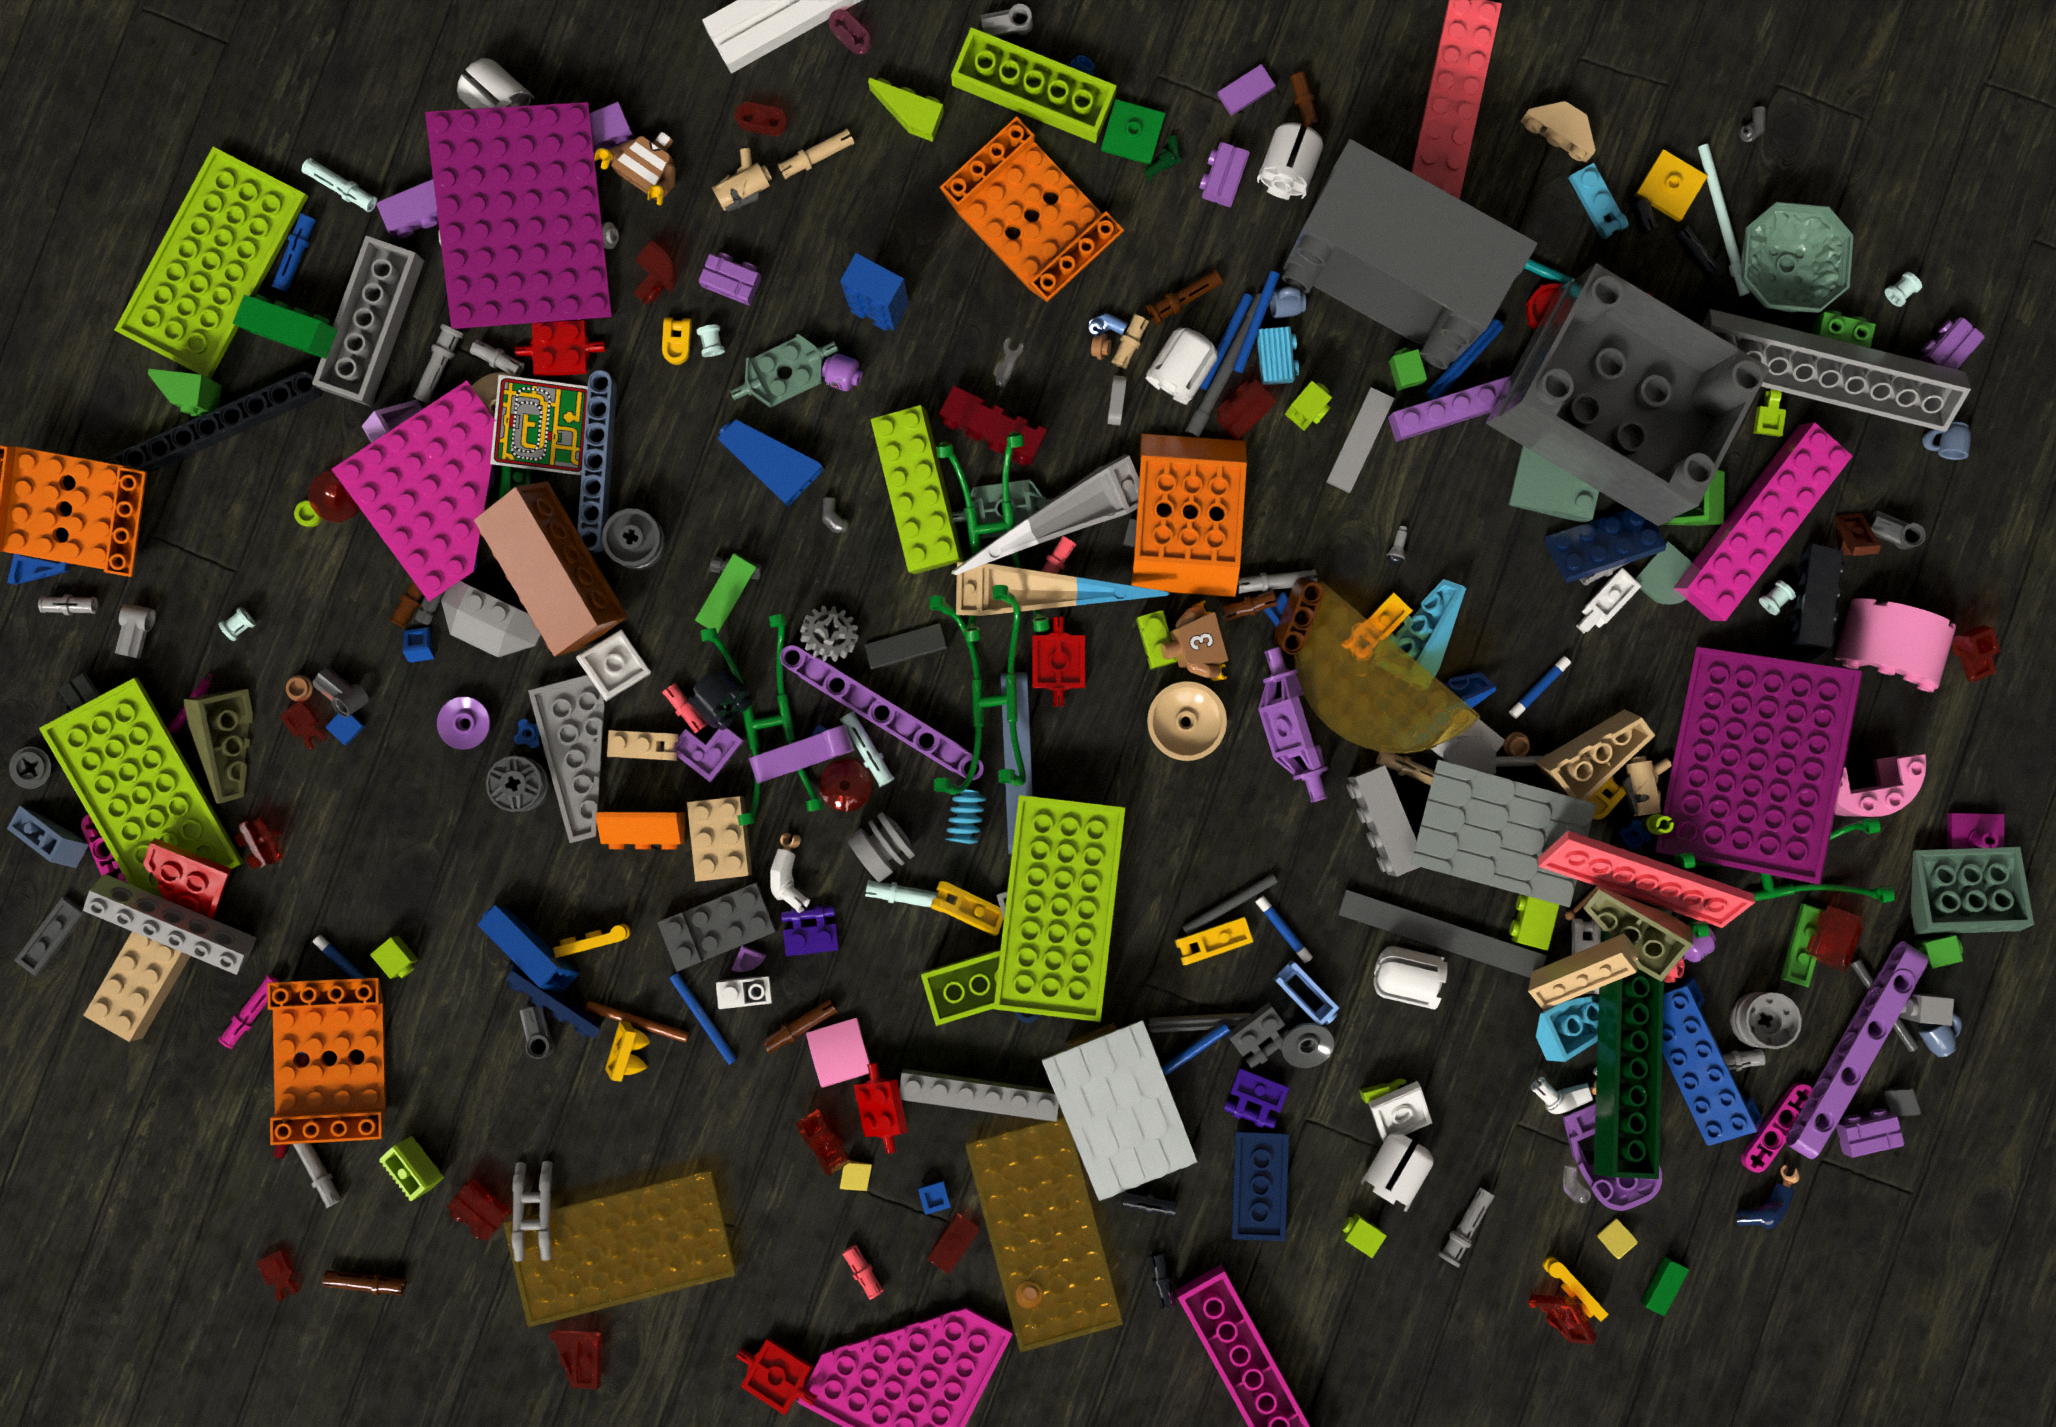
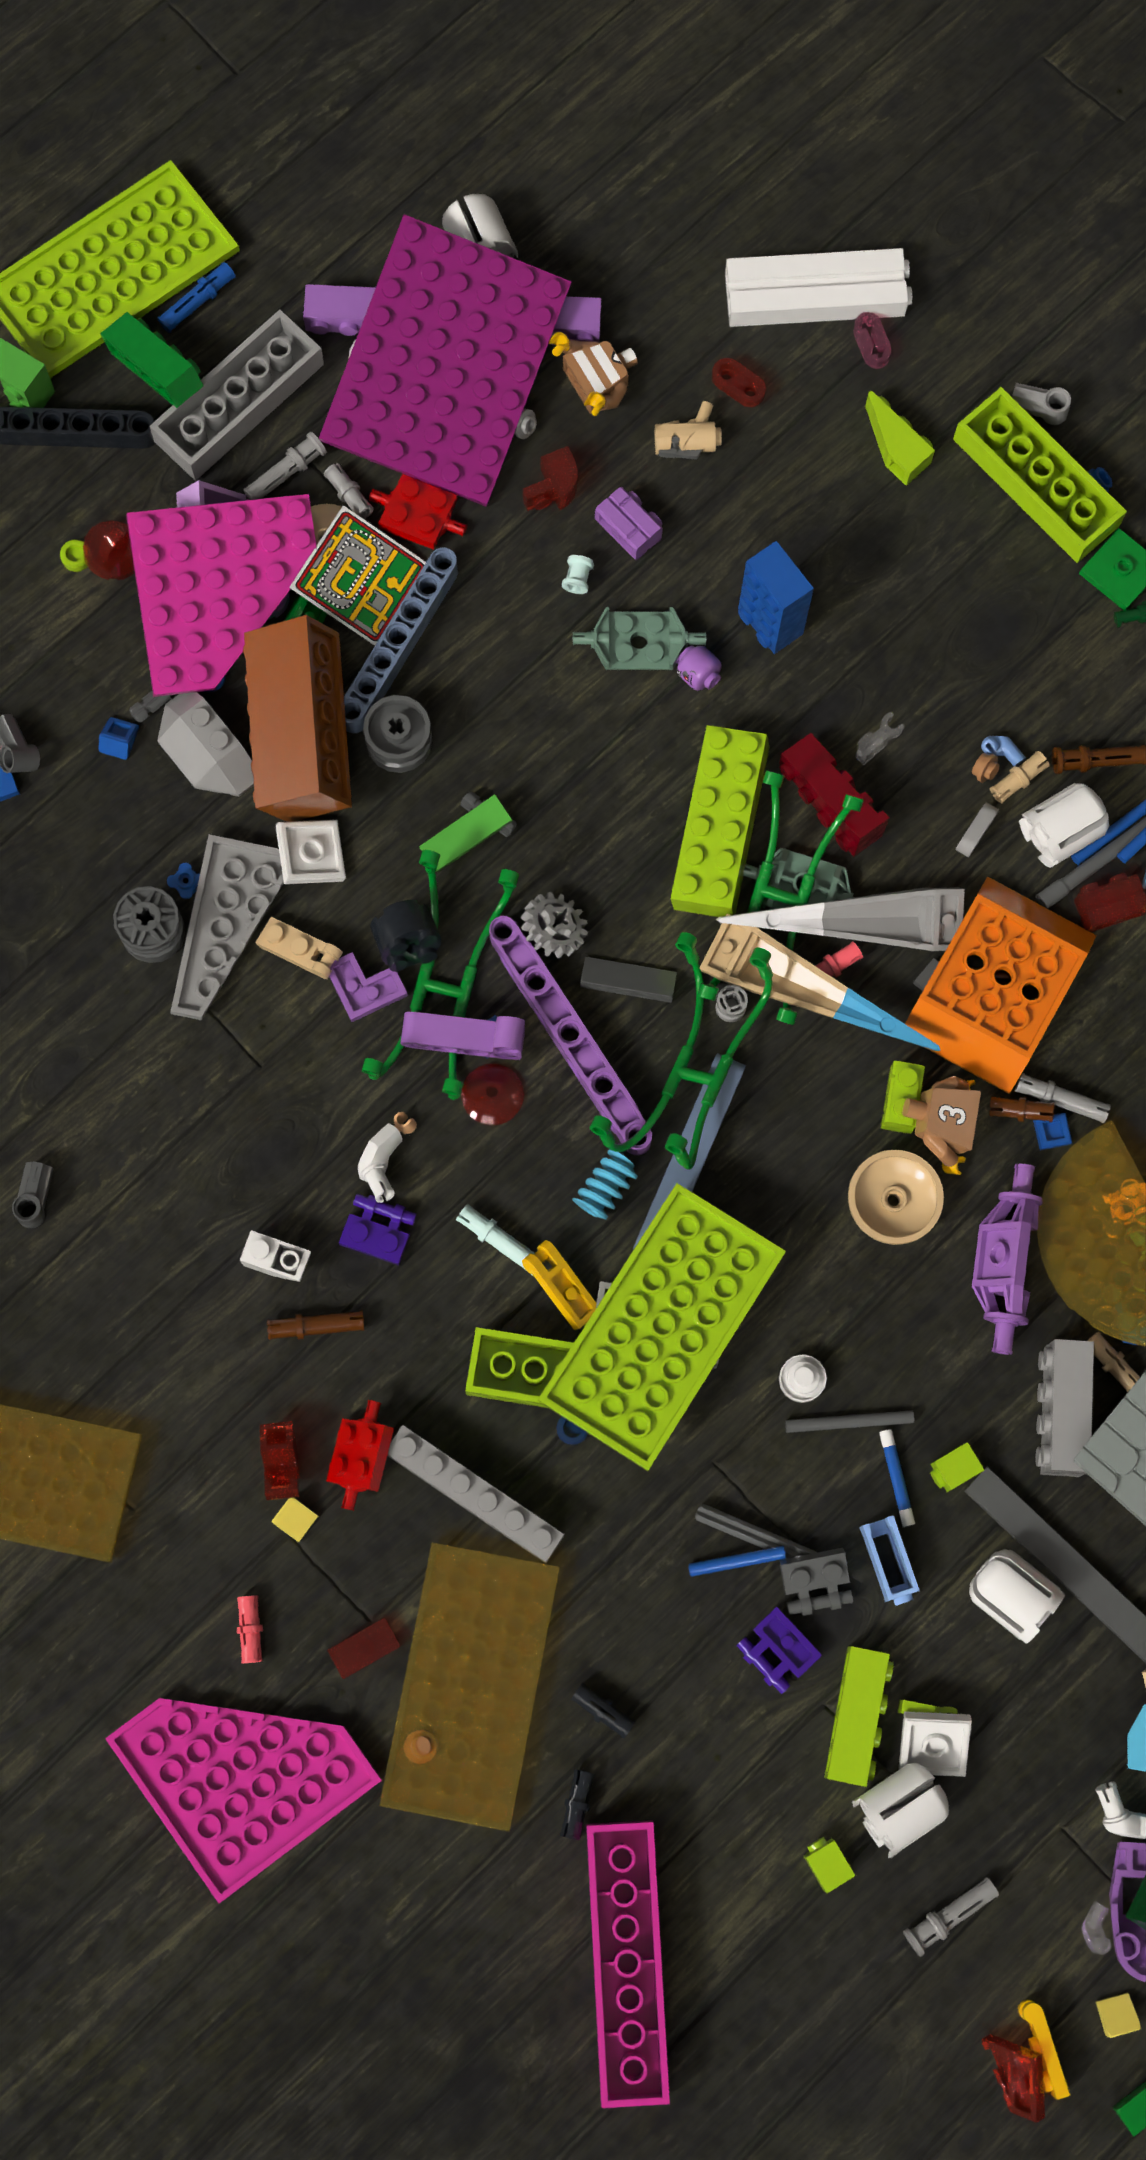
camera: 30 degrees right, 10 degrees down
light aqua pin [302,158,377,212] -> none
reddish brown pin [389,580,423,629] -> none
medium lavender dish [437,697,490,750] -> none
blue slope [478,905,580,993] -> none
dark blue wing [506,961,601,1039] -> none
yellow plate [553,924,631,958] -> none
dark orange bar [585,1001,689,1043] -> none
orange slope [596,812,685,849] -> none
yellow tile [605,1021,650,1082] -> none
dark grey piece [657,882,778,971] -> none
yellow plate [662,317,692,365] -> none
coral pin [662,682,708,734] -> none
blue bar [669,972,737,1065] -> none
tan brick [687,796,752,882] -> none
blue slope [718,420,824,507] -> none
medium lavender tile [732,945,767,972] -> none
red plate [736,1338,818,1415] -> none
tan pin [778,129,854,180] -> none
bright pink slope [806,1018,870,1088] -> none
flat silver arm [822,498,849,533] -> none
light aqua pin [840,711,894,787] -> none
light grey wheel [846,812,916,882] -> none
blue plate [918,1180,951,1215] -> none
orange slope [940,116,1124,302] -> none
red plate [1032,617,1085,707] -> none
piece [1042,1020,1197,1201] -> none
yellow plate [1175,916,1253,965] -> none
dark blue plate [1231,1131,1289,1241] -> none
reddish brown beam [1274,577,1324,654] -> none
dark grey dish [1281,1023,1334,1068] -> none
none -> light grey wheel [715,985,748,1022]
none -> white plate [779,1354,827,1403]
none -> lime brick [824,1646,894,1787]
none -> lime brick [930,1442,984,1492]

